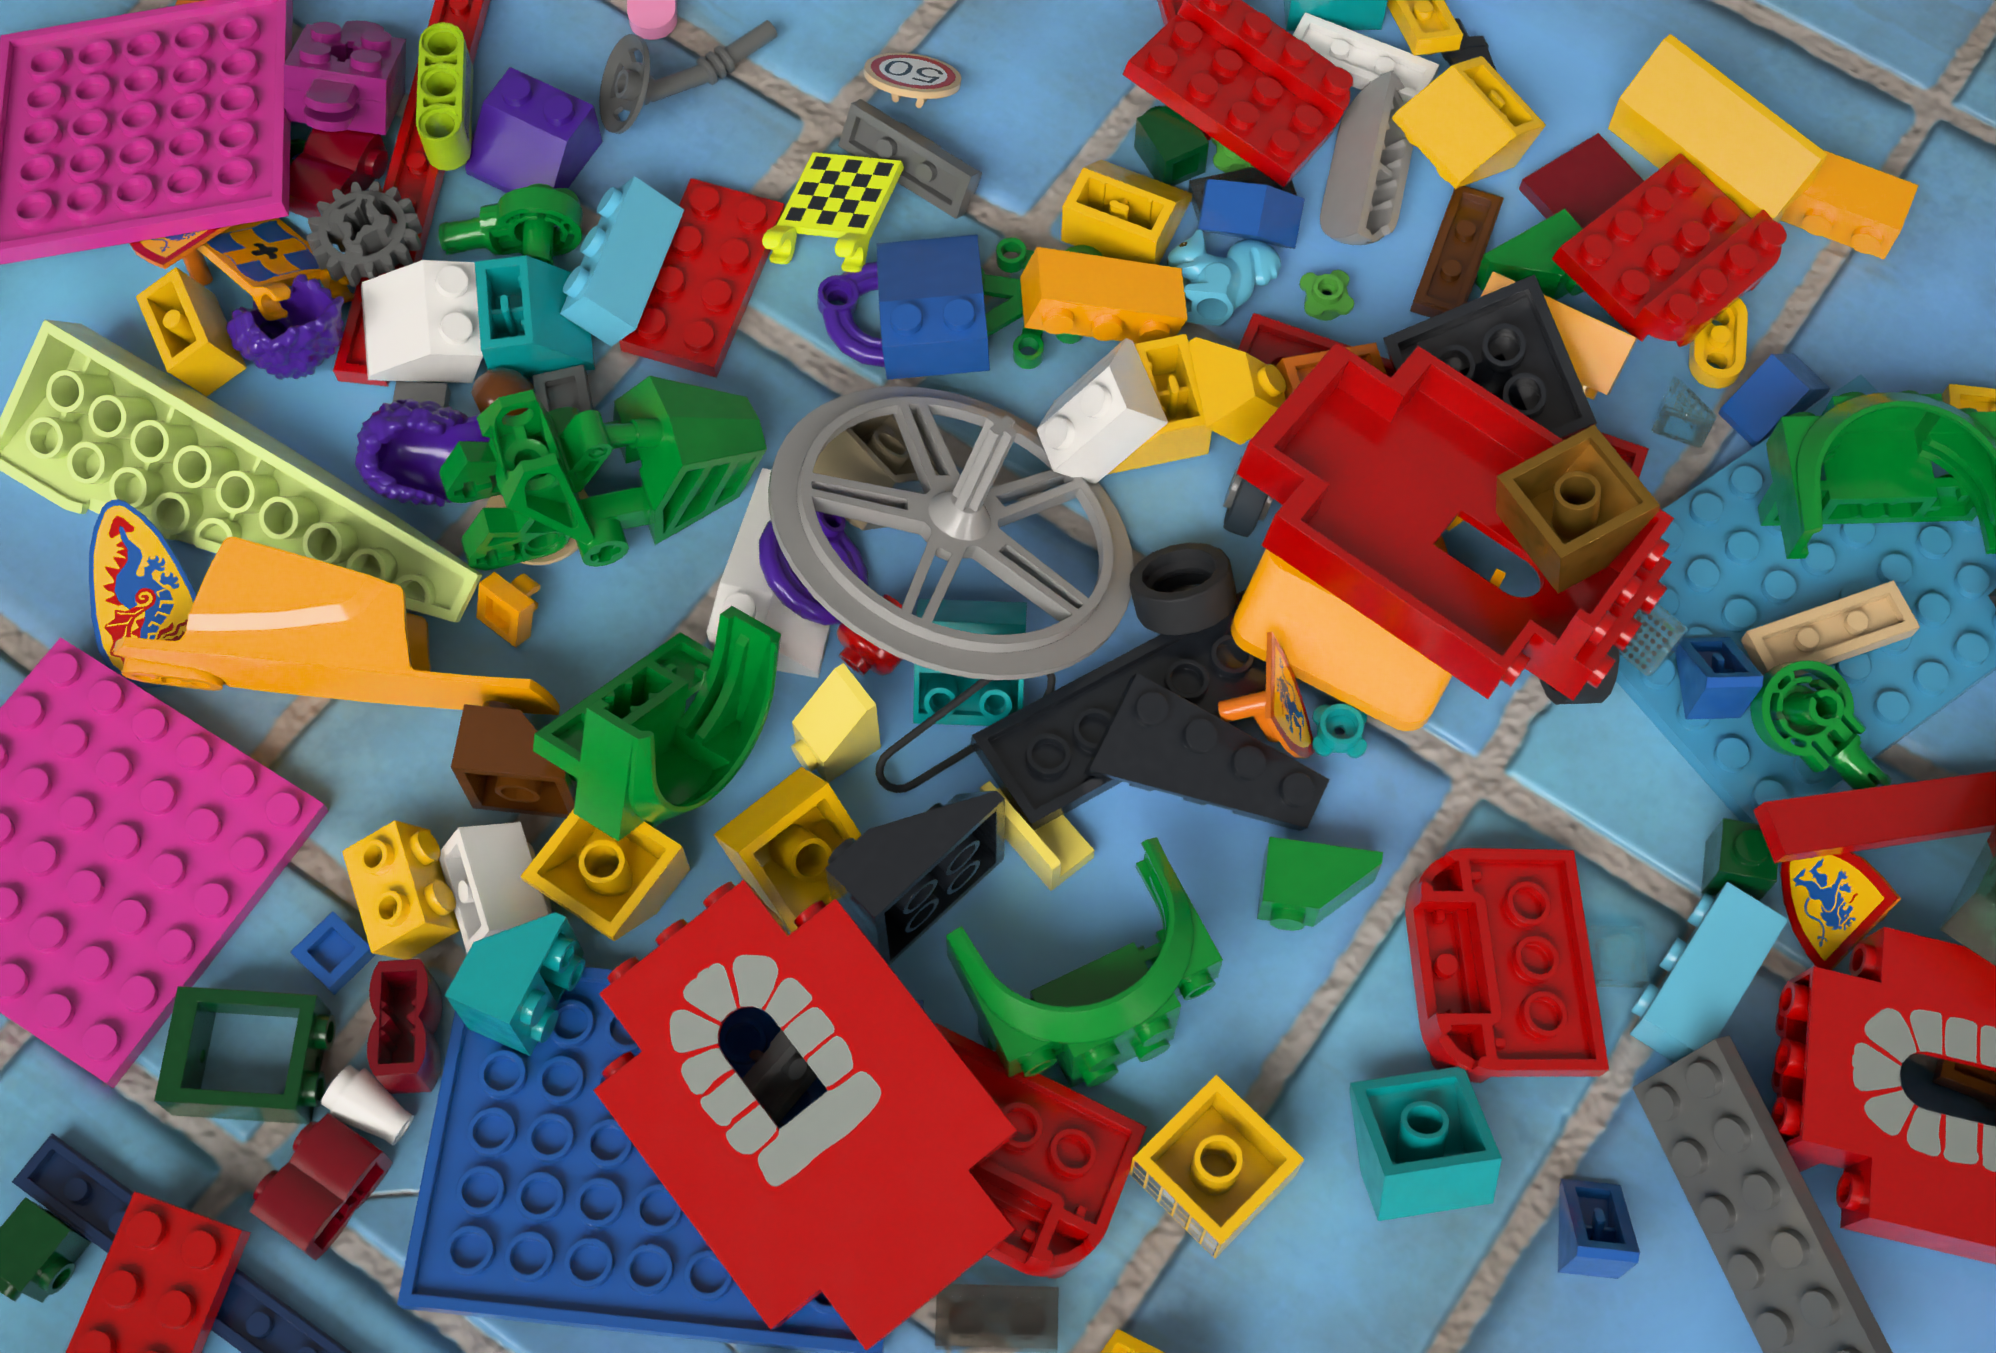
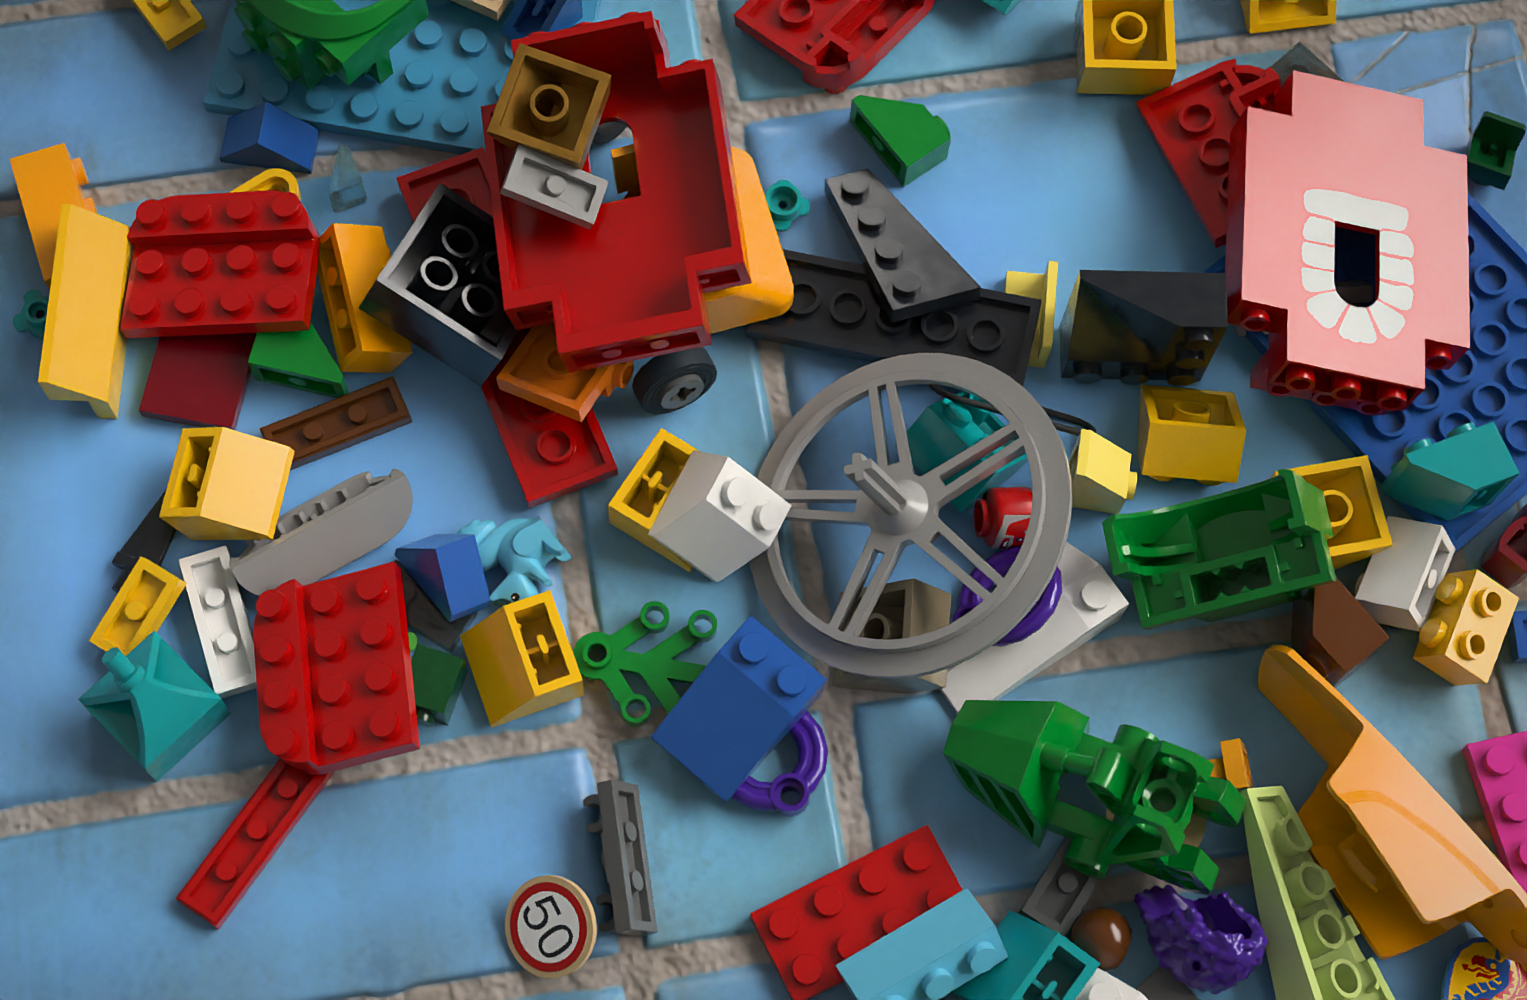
camera: 140 degrees left, 5 degrees up
neon yellow flag [762,152,904,272] -> none
green piece [946,837,1223,1088] -> none
light orange brick [1020,247,1188,343] -> none
black tyre [1129,543,1237,635] -> none
yellow slope [1188,337,1286,445] -> none
shield [1218,631,1315,759] -> none
bright green plate [1299,270,1354,321] -> none
none -> light grey plate [500,145,609,230]

